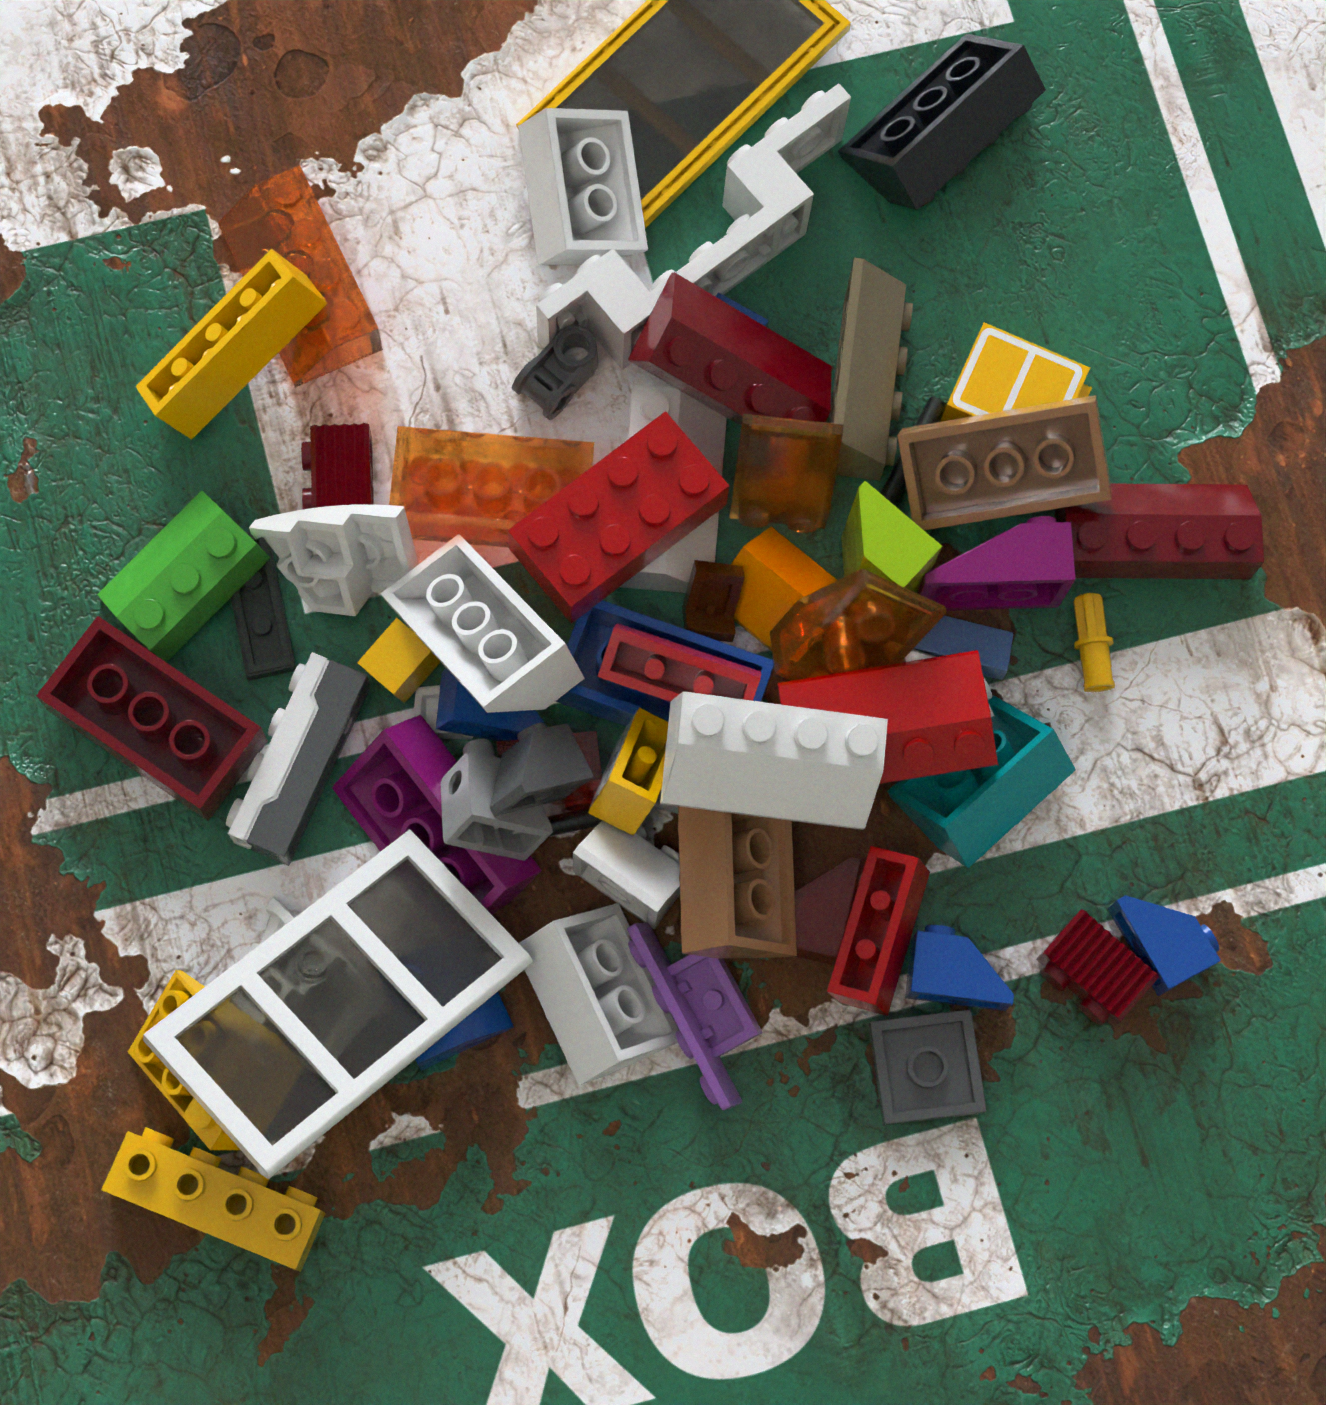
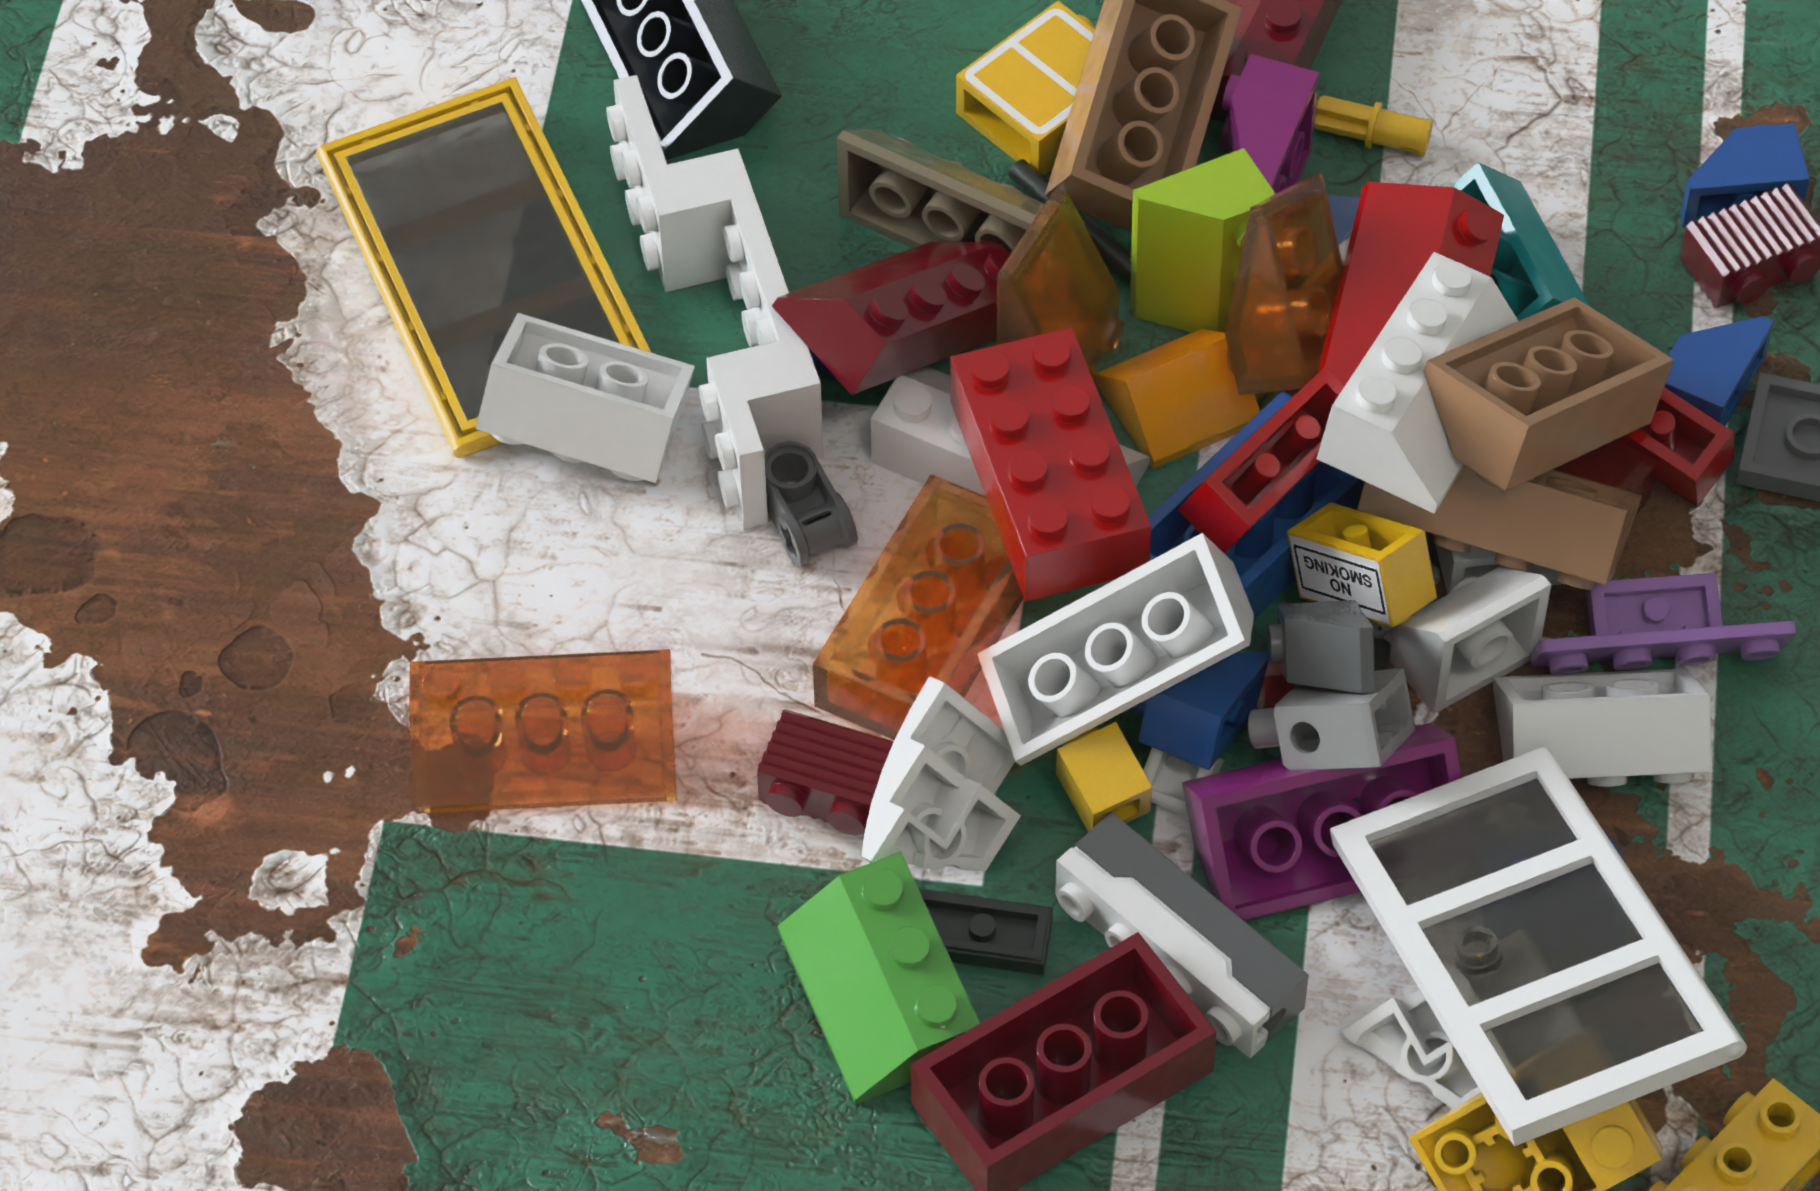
camera: 60 degrees left, 20 degrees down
yellow brick [135,248,327,440] -> none
reddish brown bracket [682,560,745,642] -> none
none -> medium nougat slope [1423,297,1674,491]

